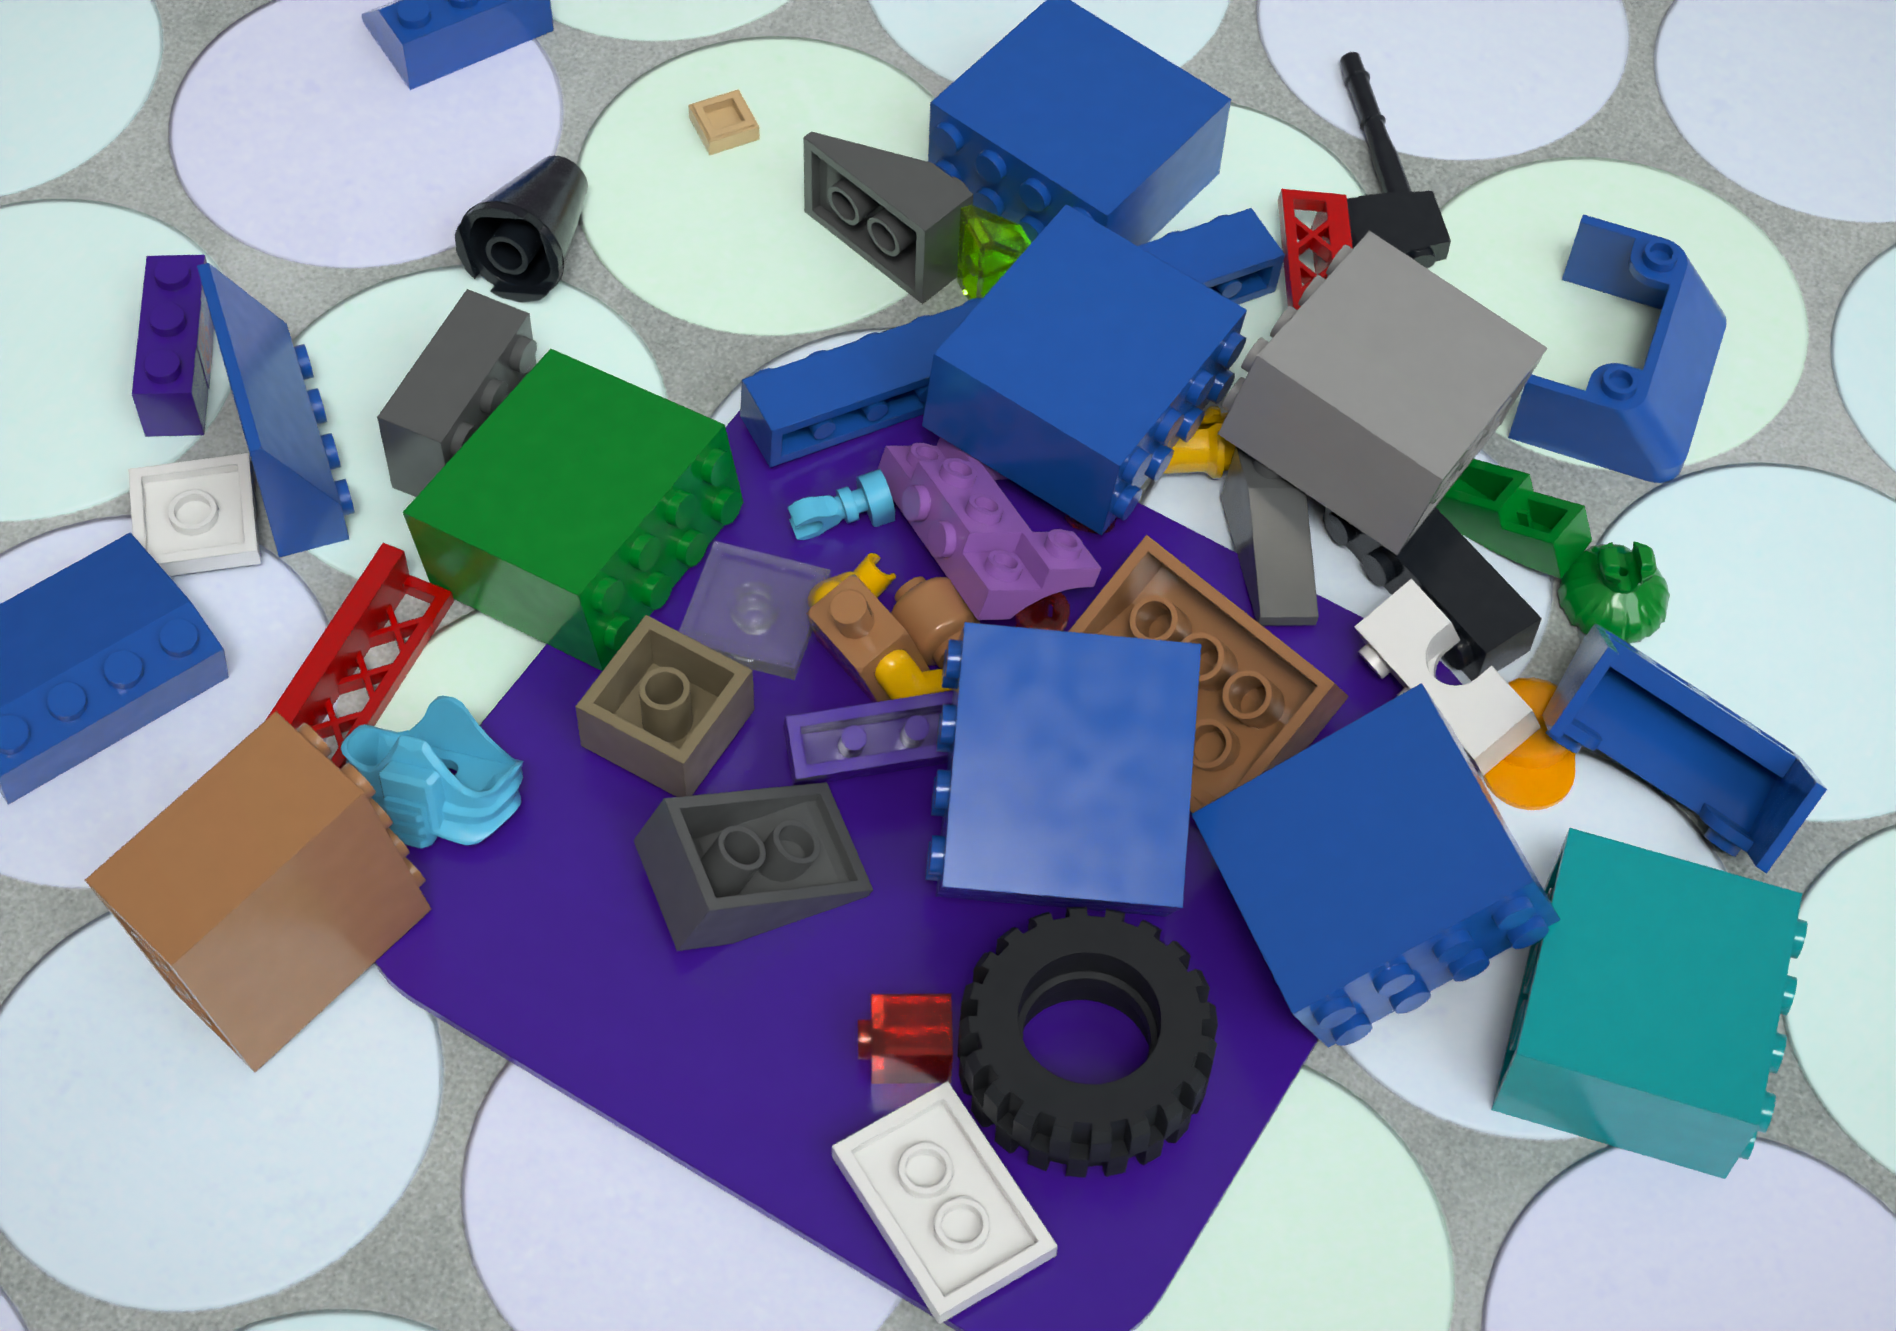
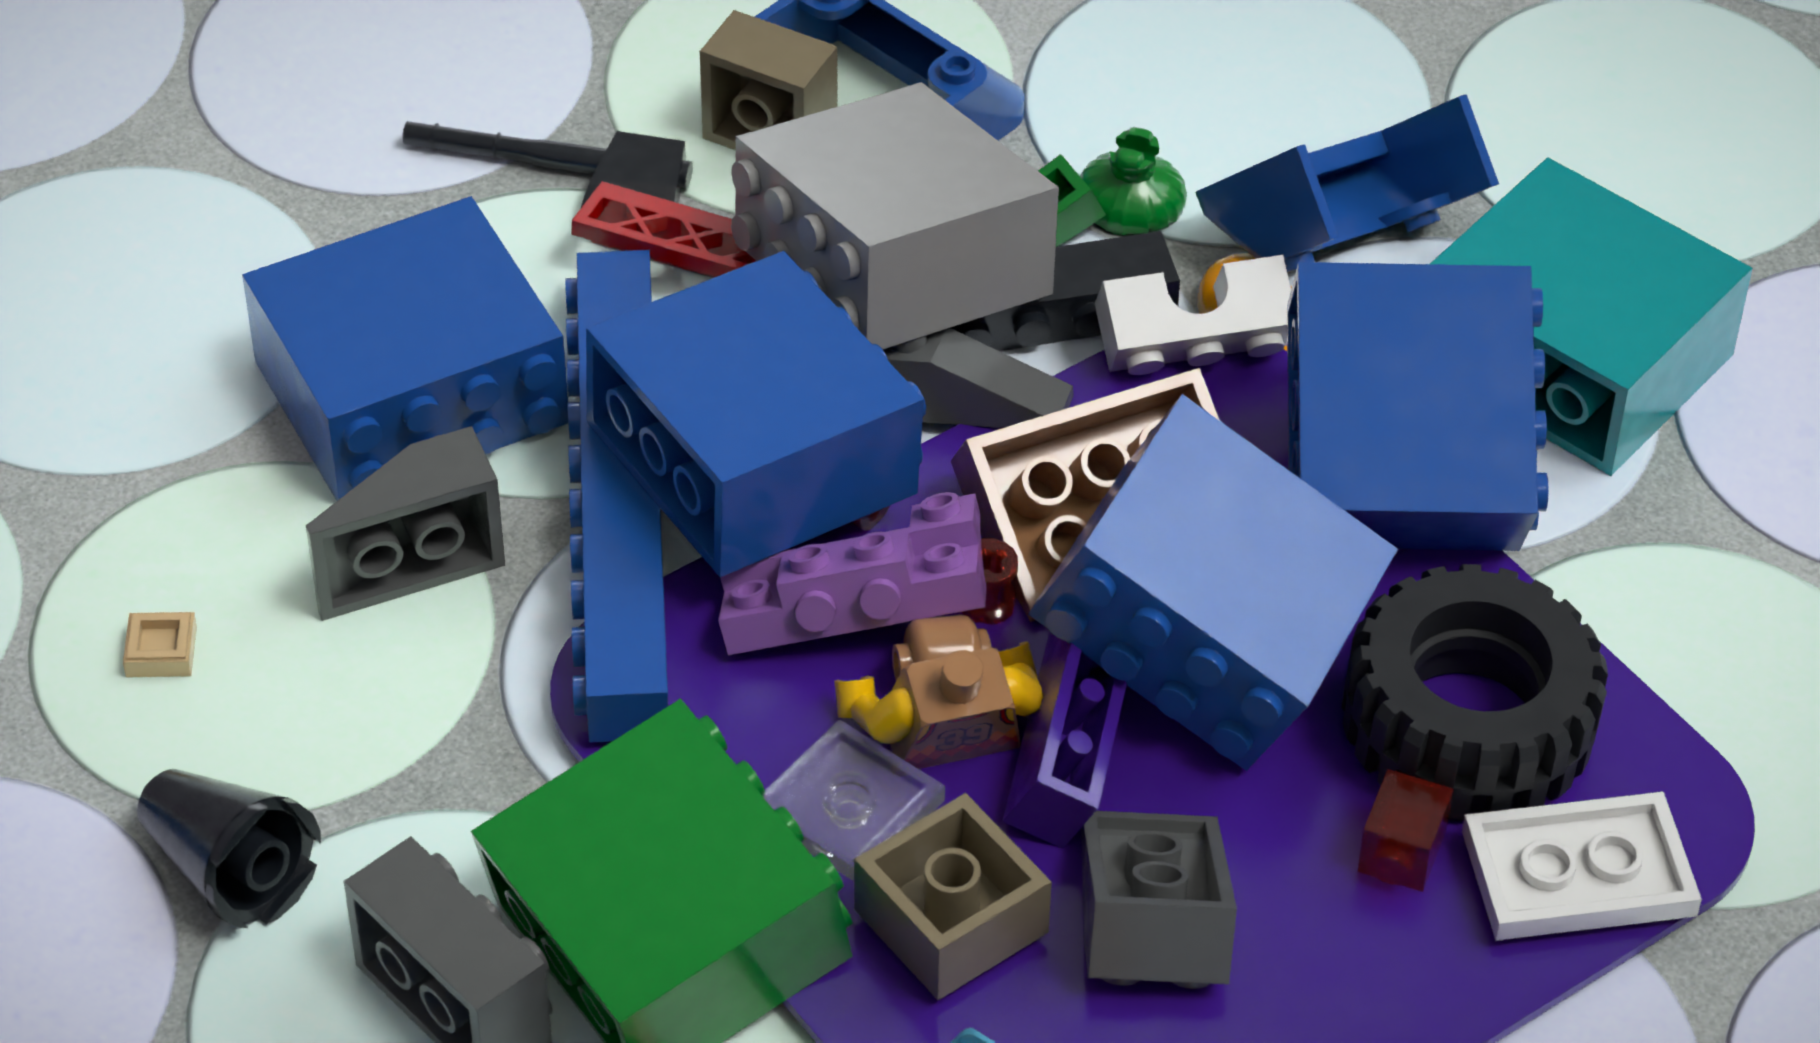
camera: 65 degrees left, 10 degrees down
medium azure piece [788,469,895,540] -> none
clear neon green slope [957,205,1031,300] -> none
none -> dark tan brick [699,10,838,150]

